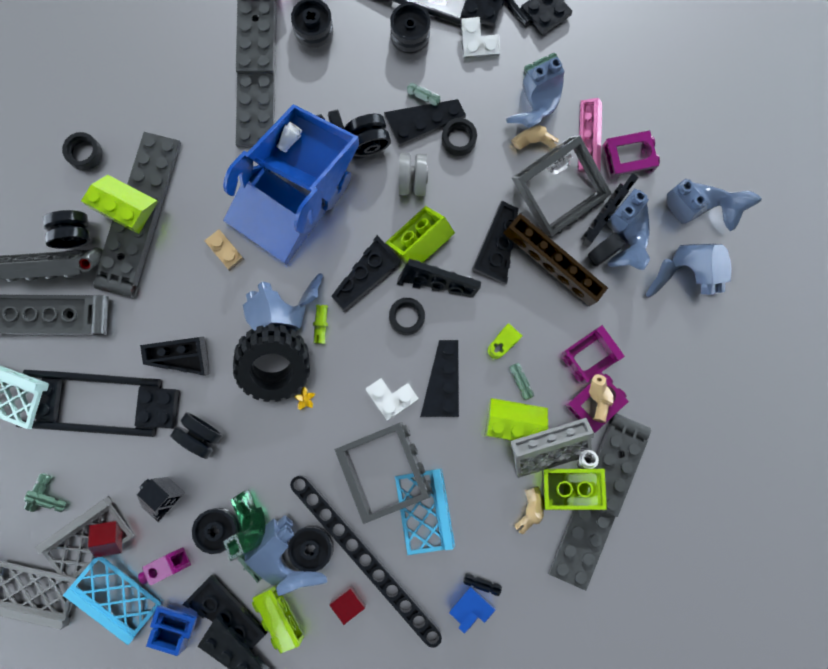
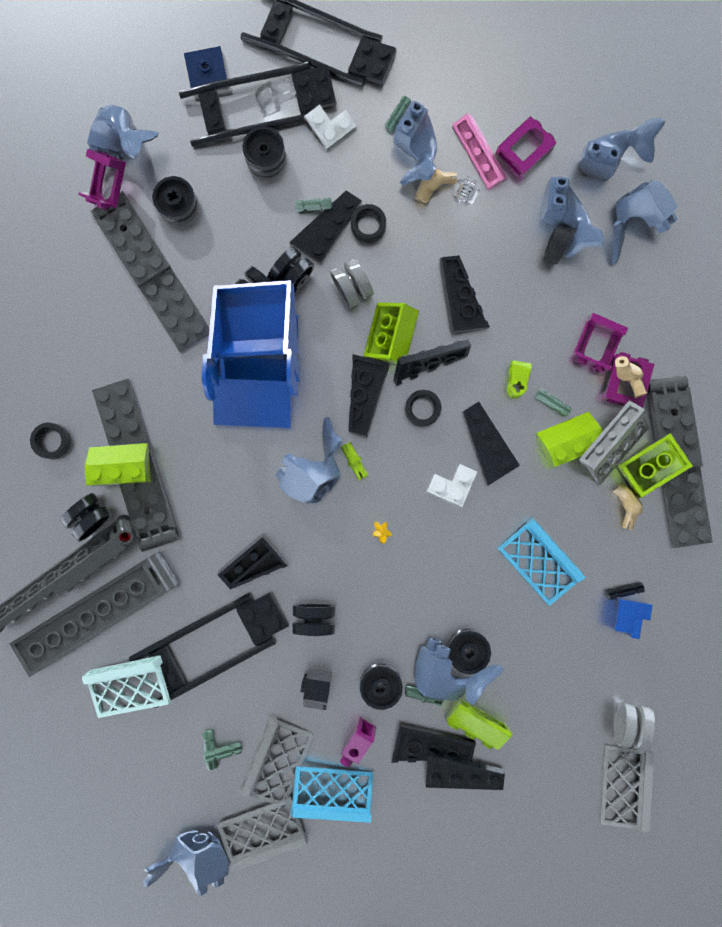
camera: 30 degrees left, 5 degrees up
dark red piece [88,521,122,558] -> none
blue plate [146,606,197,656] -> none
tan plate [205,229,244,271] -> none
clear green arch [223,490,266,561] -> none
black tyre [233,324,310,402] -> none
white cone [276,122,302,153] -> none
black beam [290,475,442,648] -> none
dark red piece [329,585,366,625] -> none
dark grey window [334,422,433,524] -> none
dark brown brick [503,213,608,306] -> none
dark grey window [512,135,612,236] -> none
white cone [578,450,599,469] -> none
black wing [582,173,639,247] -> none

